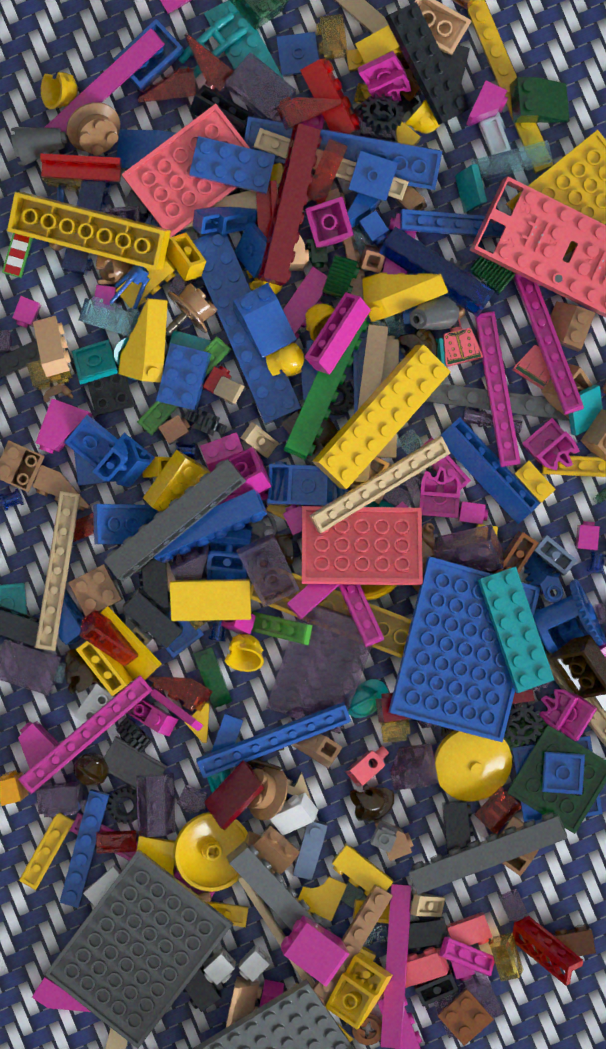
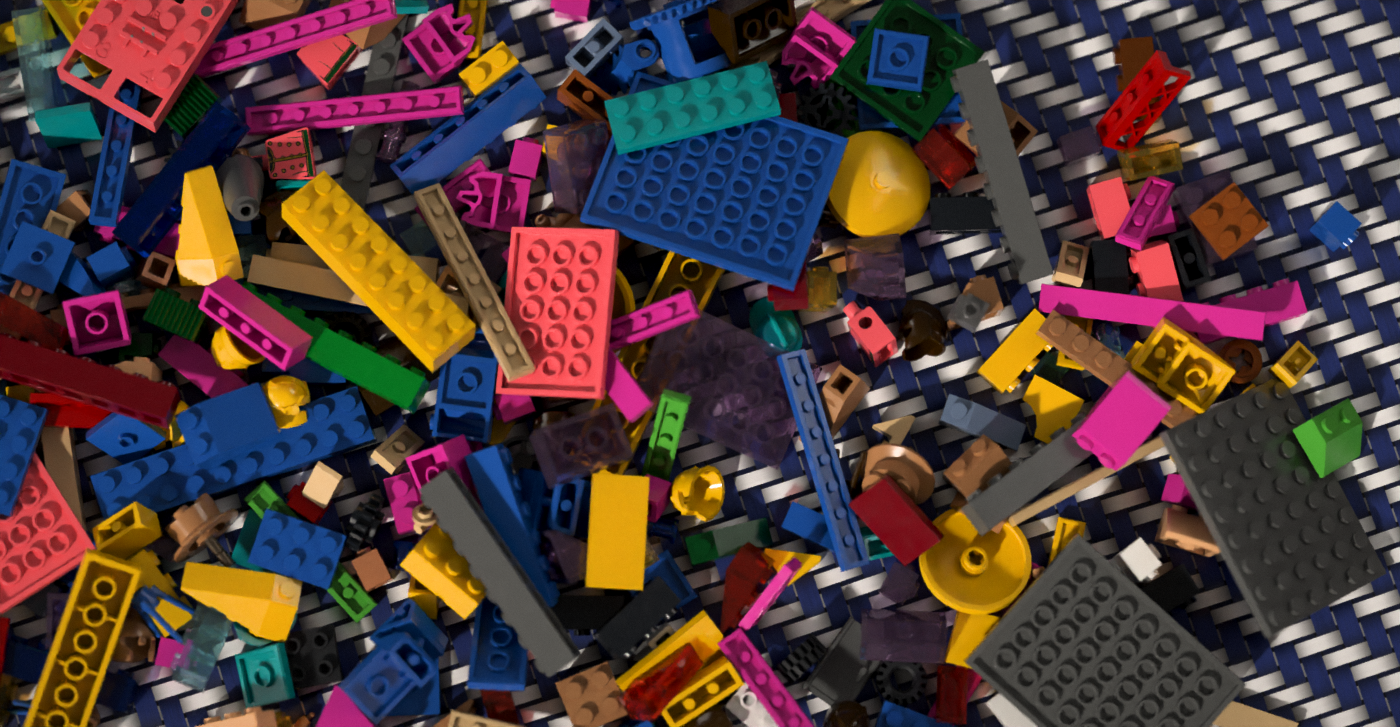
camera: 80 degrees left, 5 degrees down
dark pink slope [127,699,179,736] -> none
blue slope [193,207,257,235] -> none
white brick [239,944,270,982] -> none
white brick [270,793,318,836] -> none
none -> tan plate [412,503,438,534]

